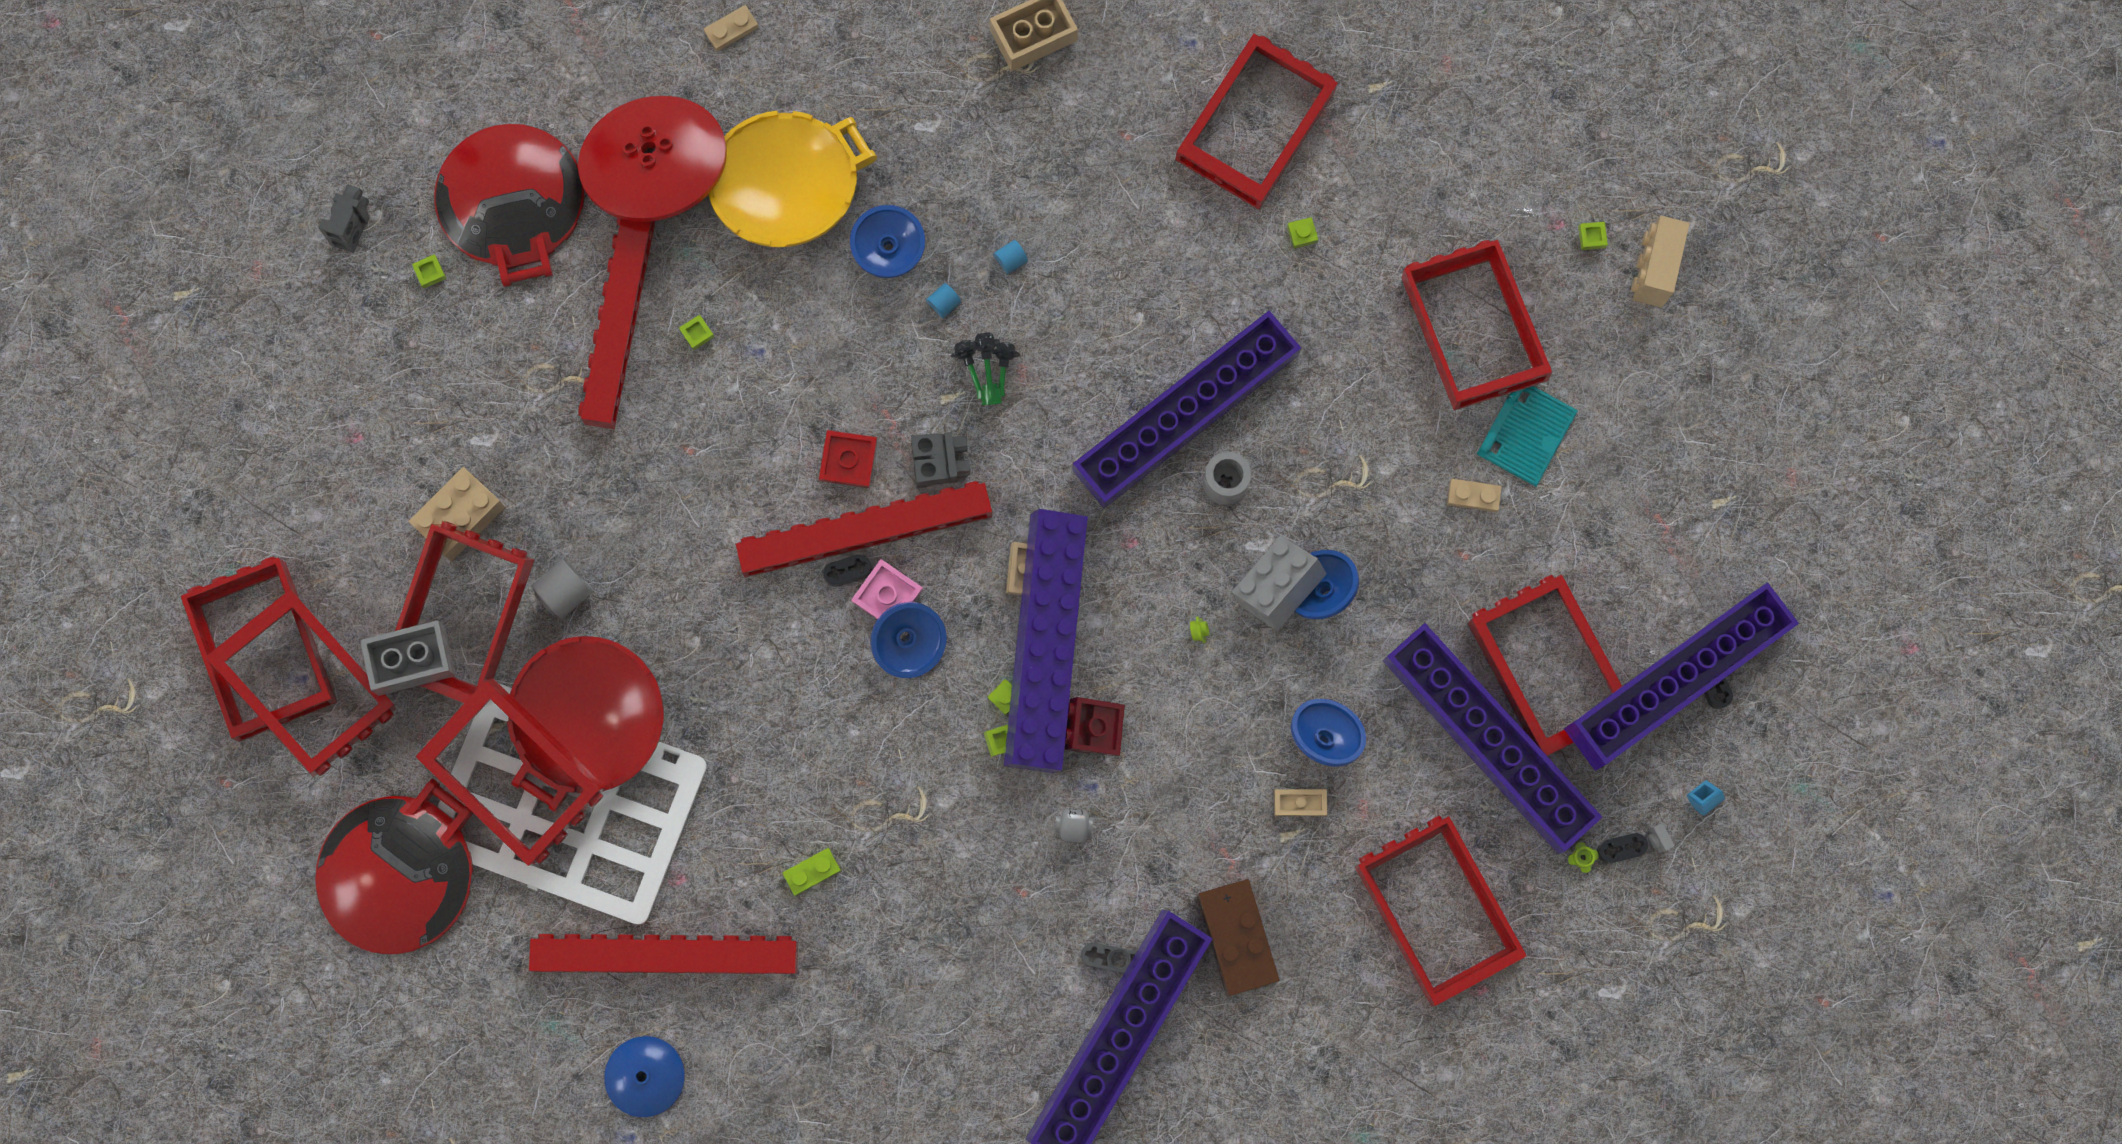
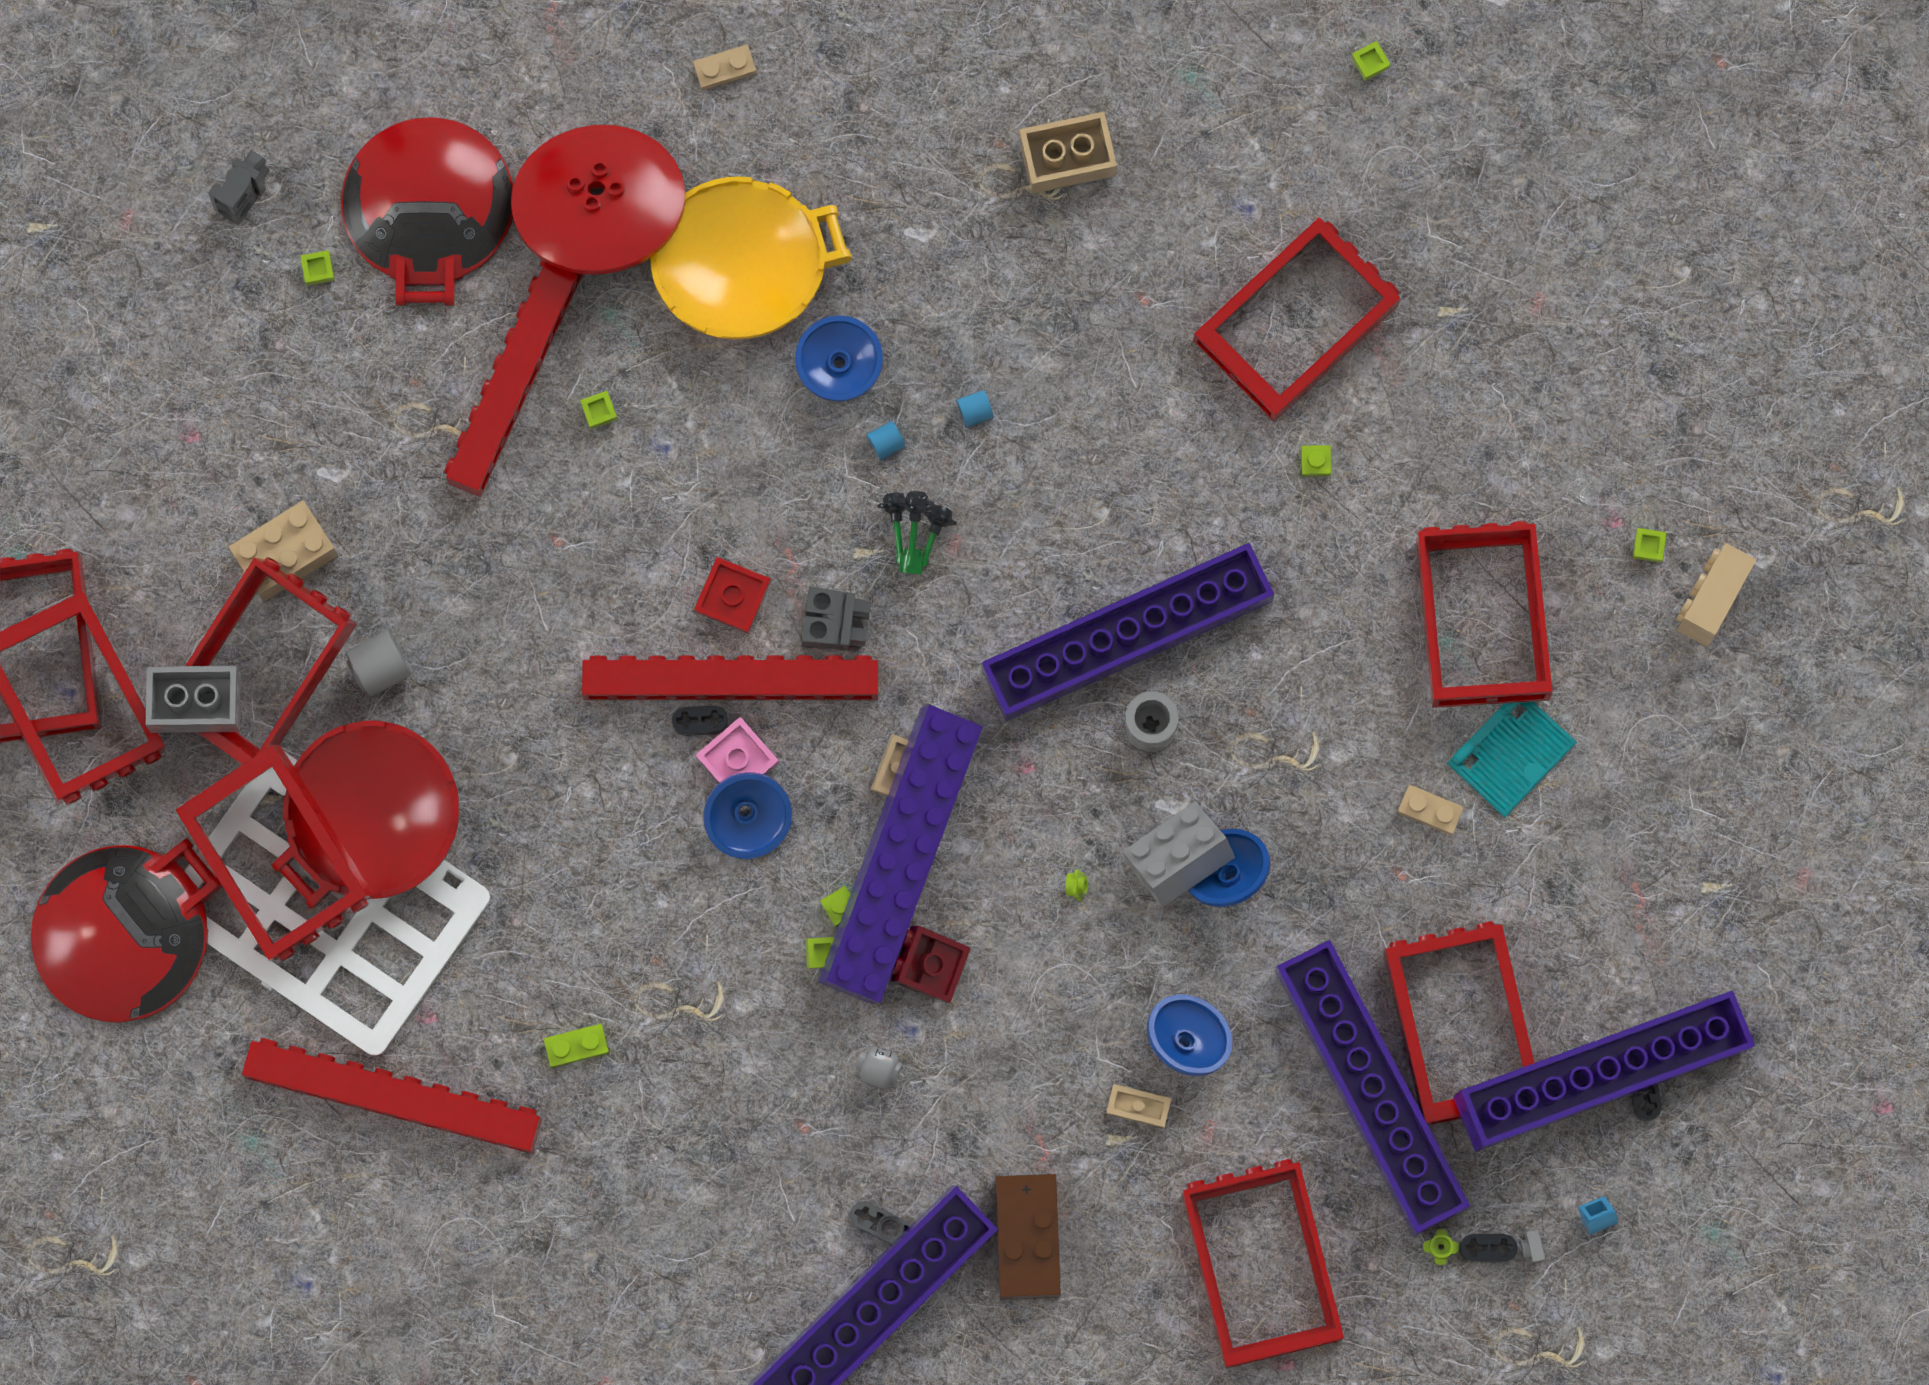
camera: 20 degrees right, 0 degrees up
blue dish [604,1036,685,1117] -> none

